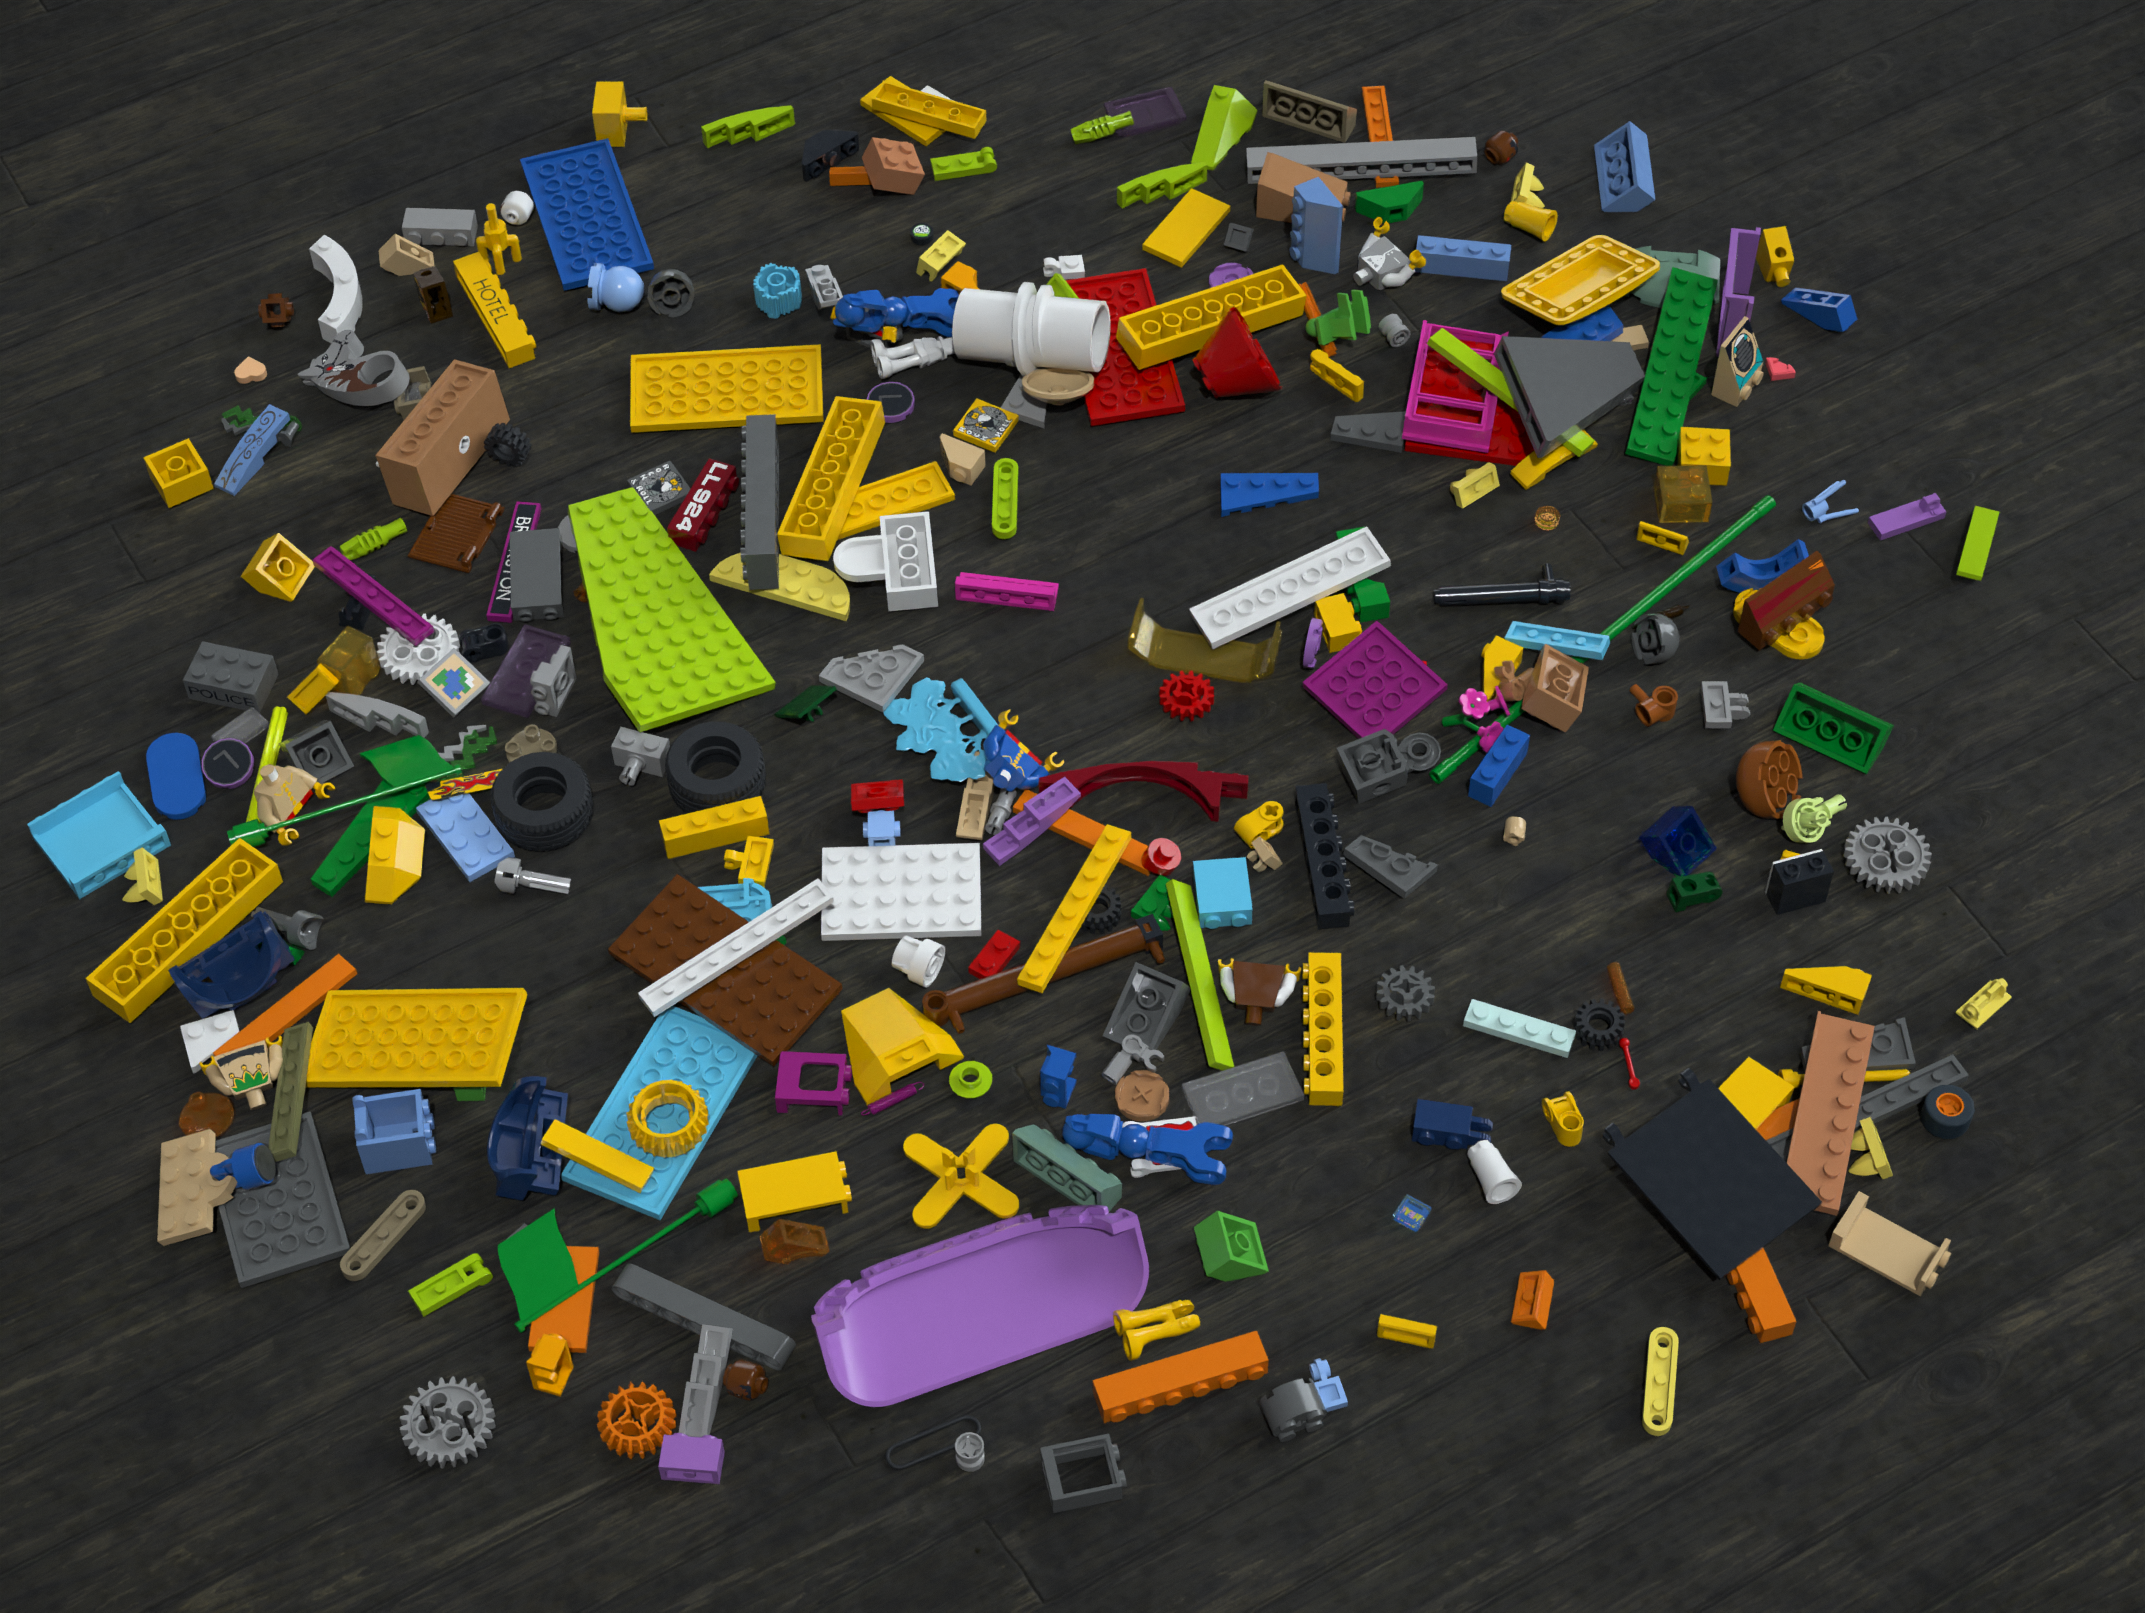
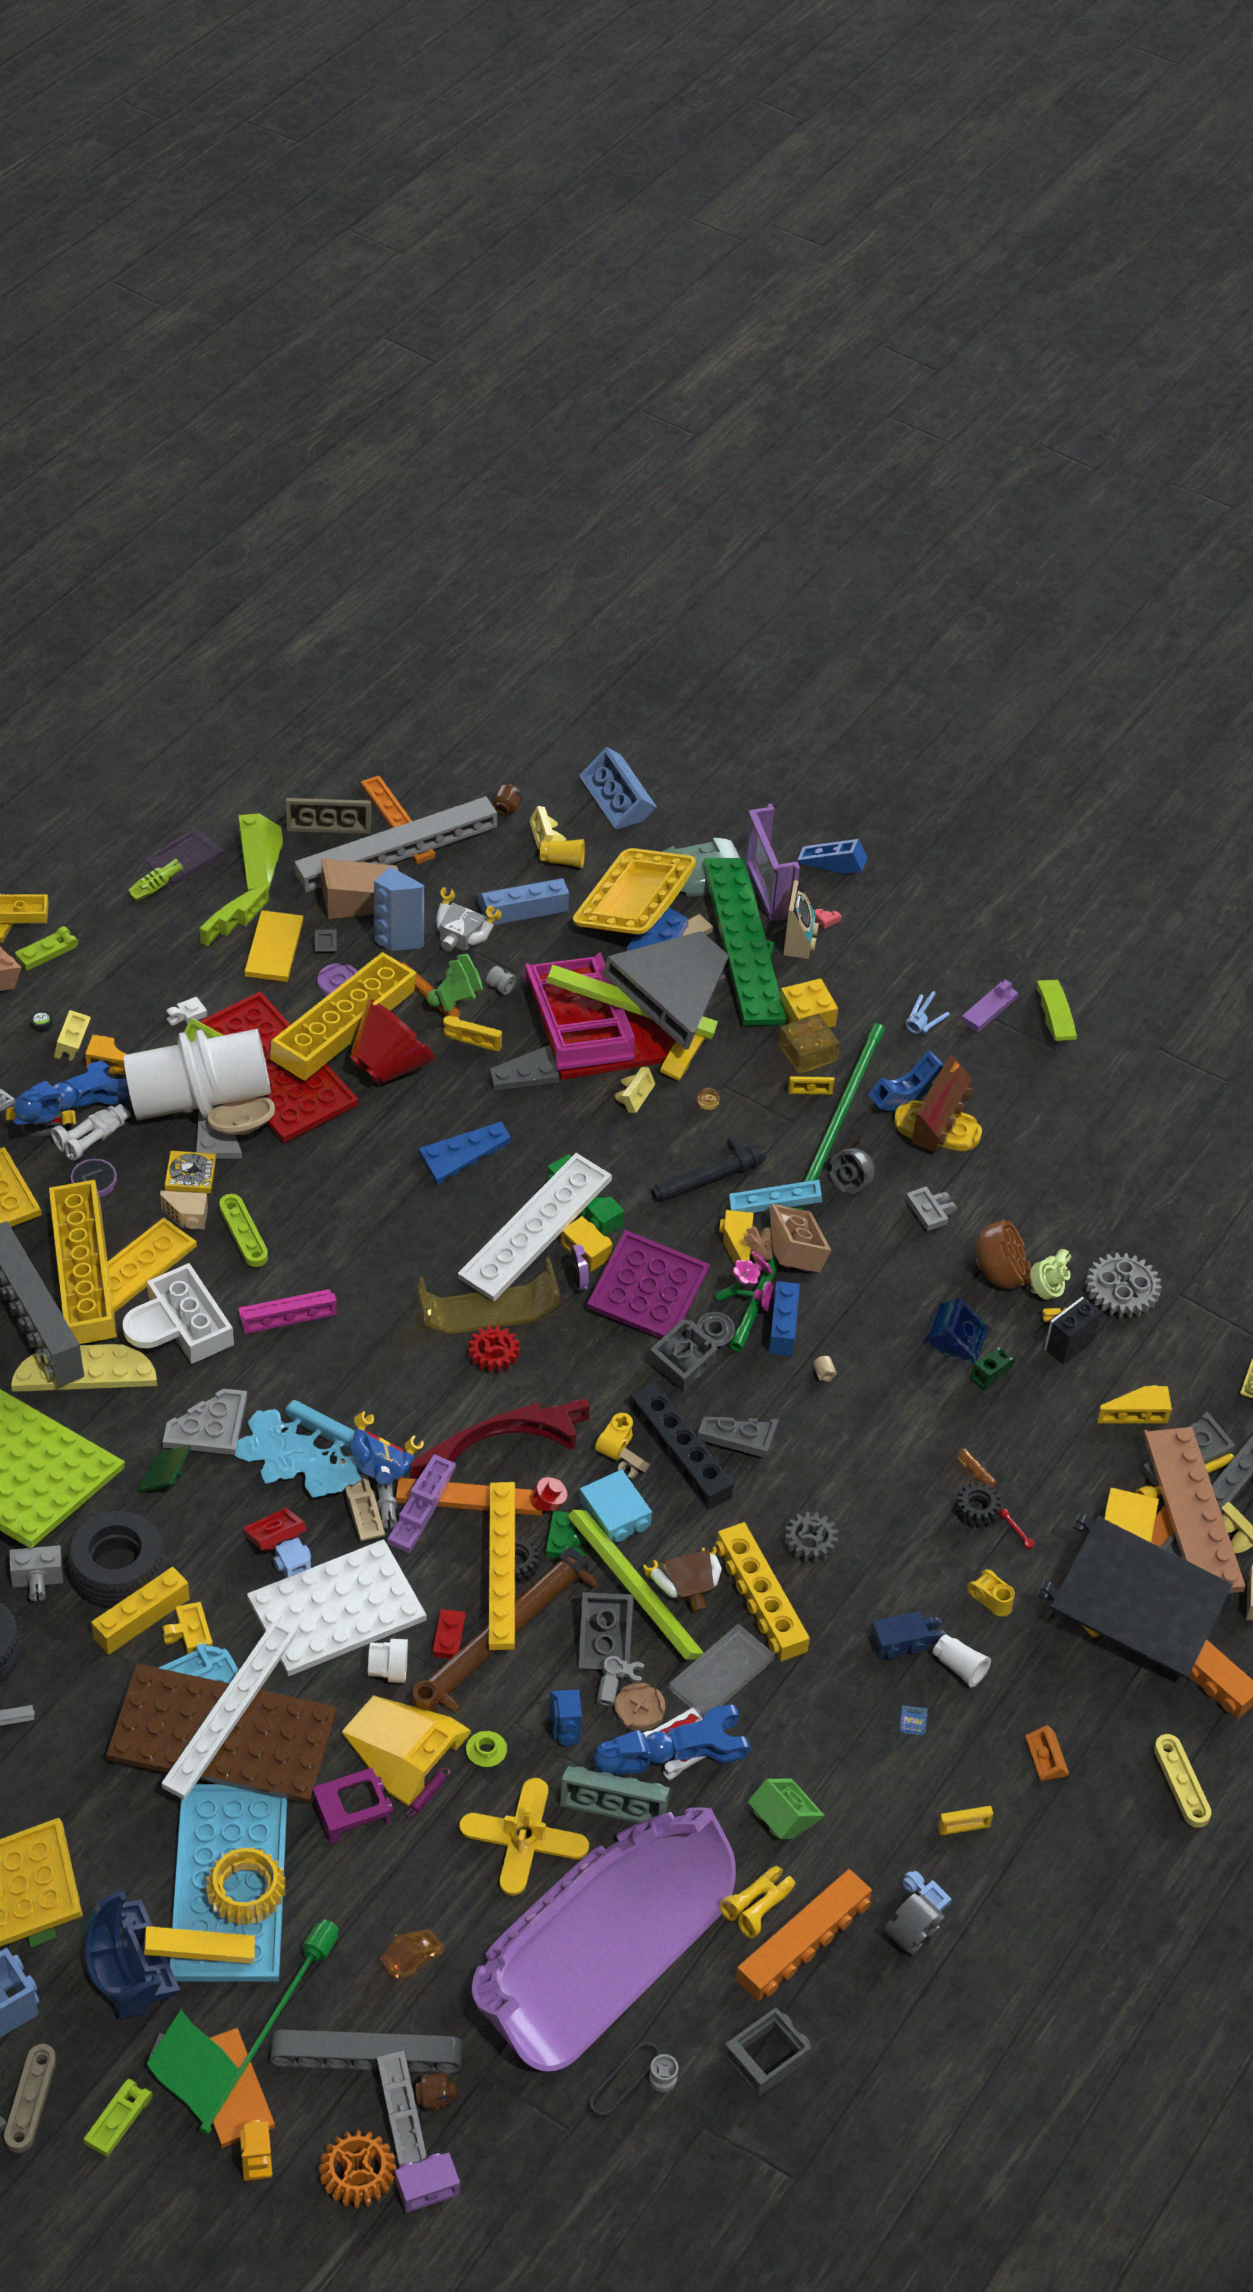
camera: 30 degrees left, 5 degrees down
light grey gear [400,1376,496,1468] -> none
yellow panel [738,1151,852,1232] -> none
green slope [1355,181,1424,224] -> none
light aqua plate [1463,999,1576,1058] -> none
dark orange piece [1630,684,1678,726] -> none
yellow torso [1756,226,1794,287] -> none
green slope [1773,683,1894,774] -> none

